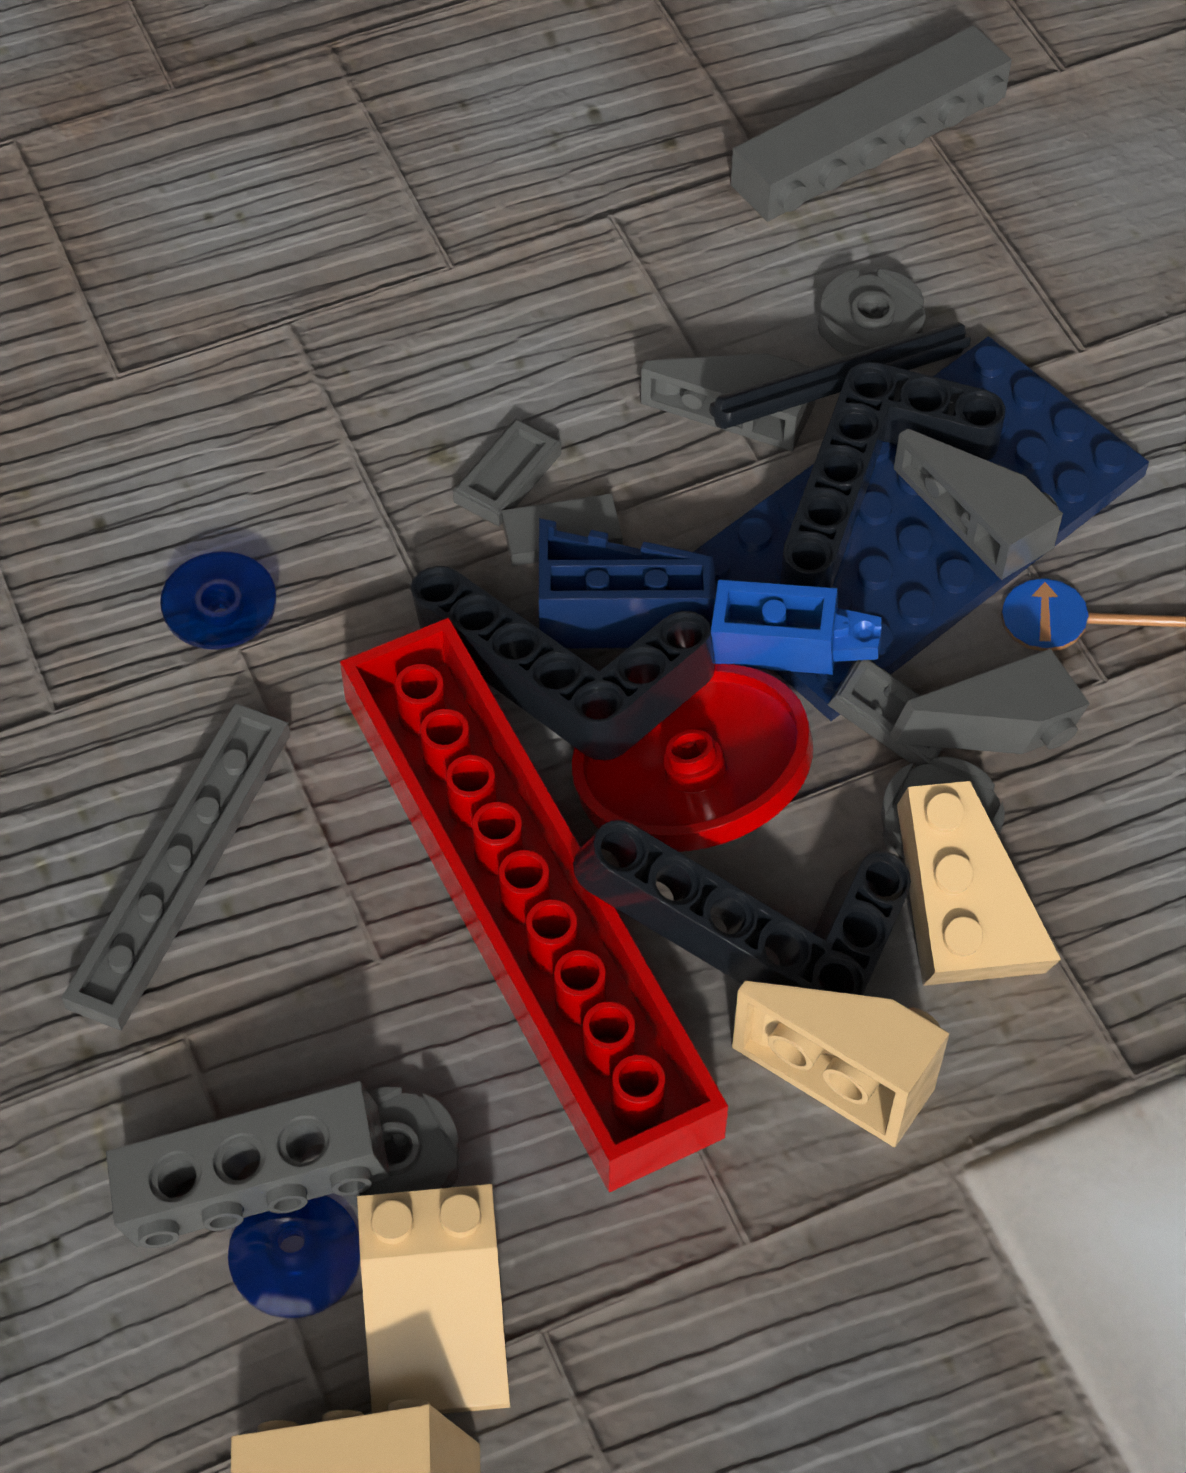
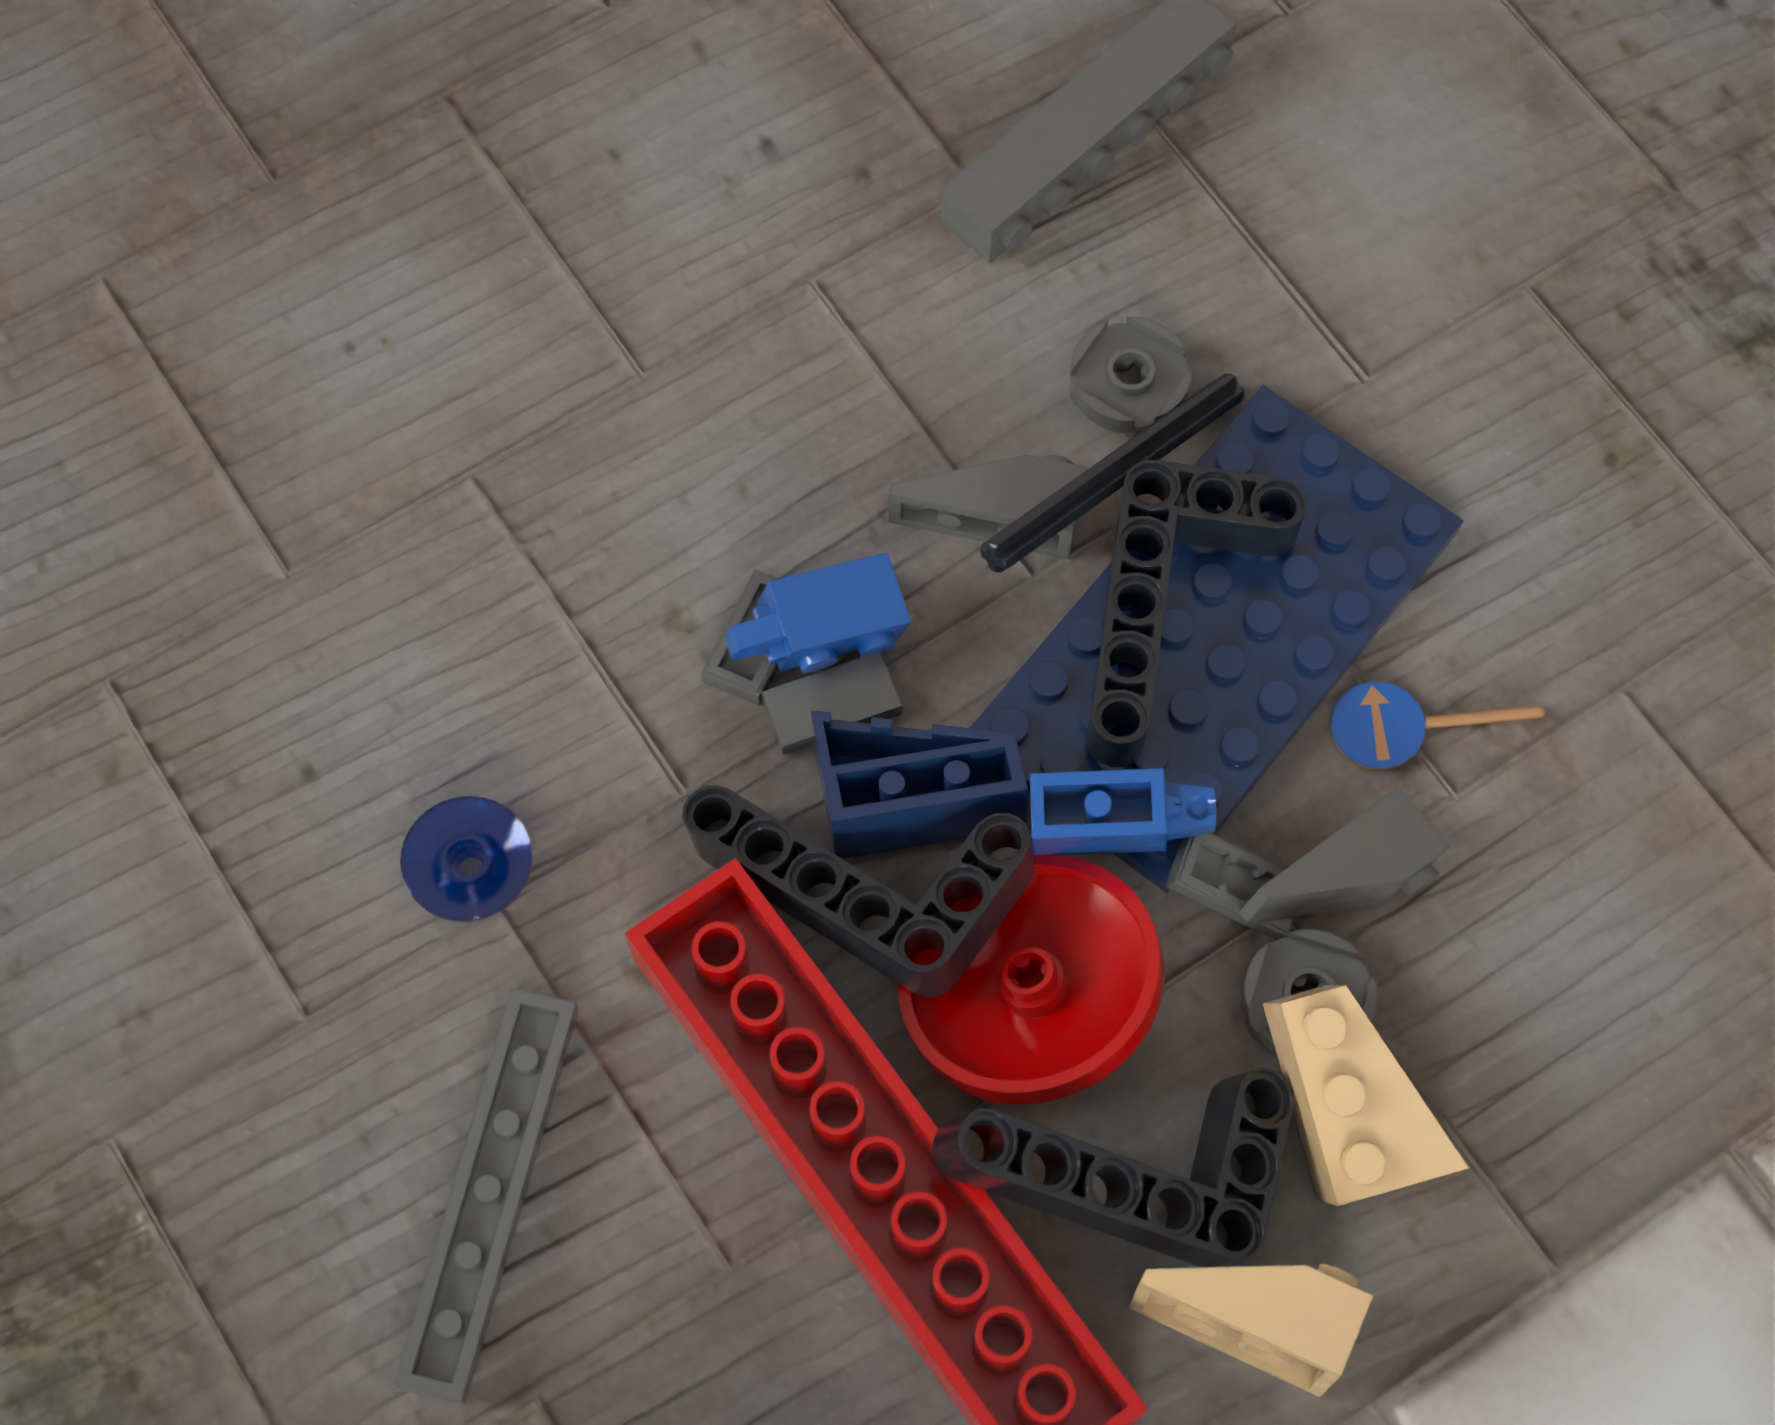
camera: 10 degrees left, 10 degrees up
dark grey slope [894,429,1063,580] -> none
none -> blue hinge [725,552,911,673]

